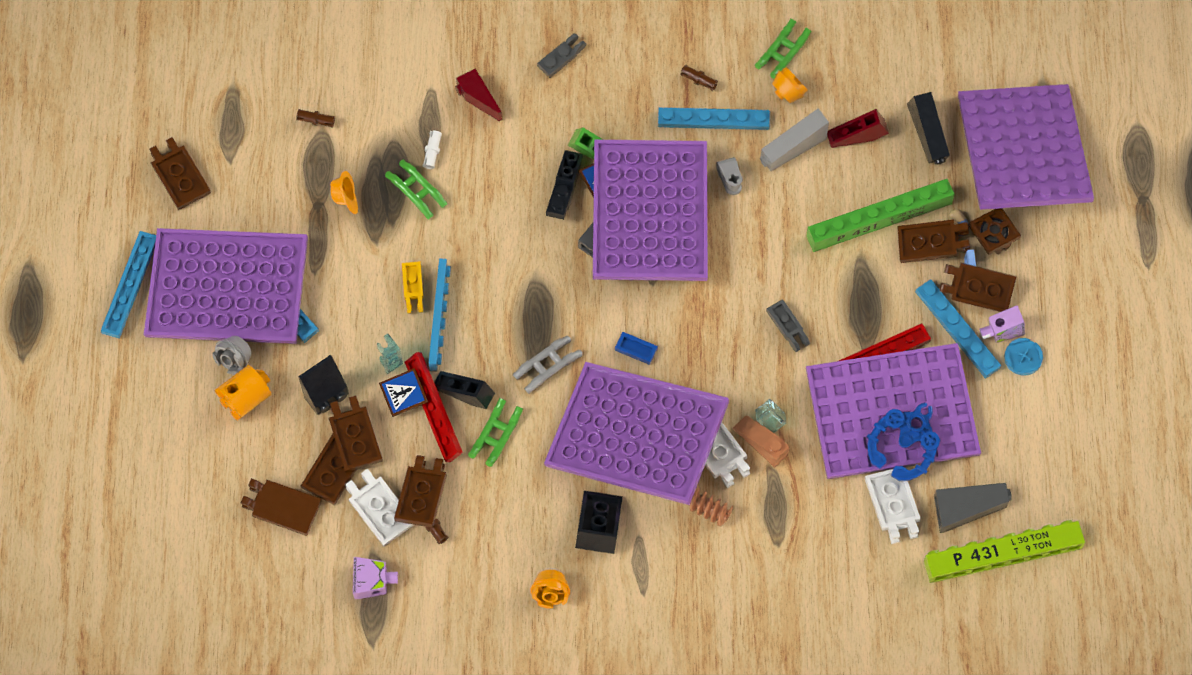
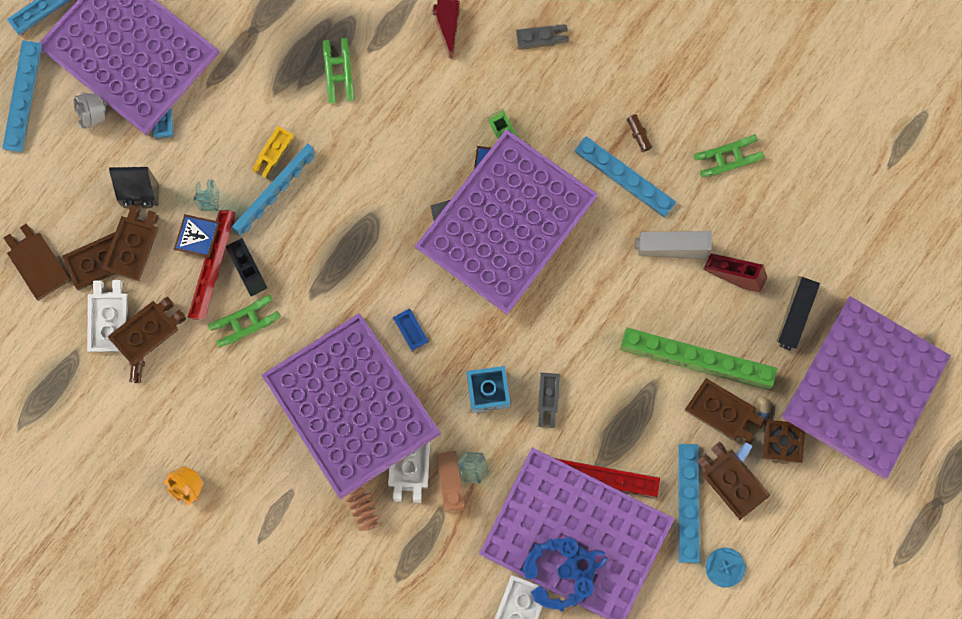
camera: 35 degrees right, 10 degrees up
light orange cylinder [214,364,272,421] -> none
light orange piece [330,171,358,214] -> none
lavender torso [353,557,398,599] -> none
white pin [423,130,442,169] -> none
light grey piece [513,336,583,394] -> none
black slope [546,150,583,220] -> none
black slope [575,491,623,554] -> none
light grey piece [716,157,742,195] -> none
light orange cone [772,67,808,103] -> none
lavender torso [979,305,1025,343] -> none
none -> dark azure plate [2,40,42,153]
none -> dark azure brick [466,366,511,413]

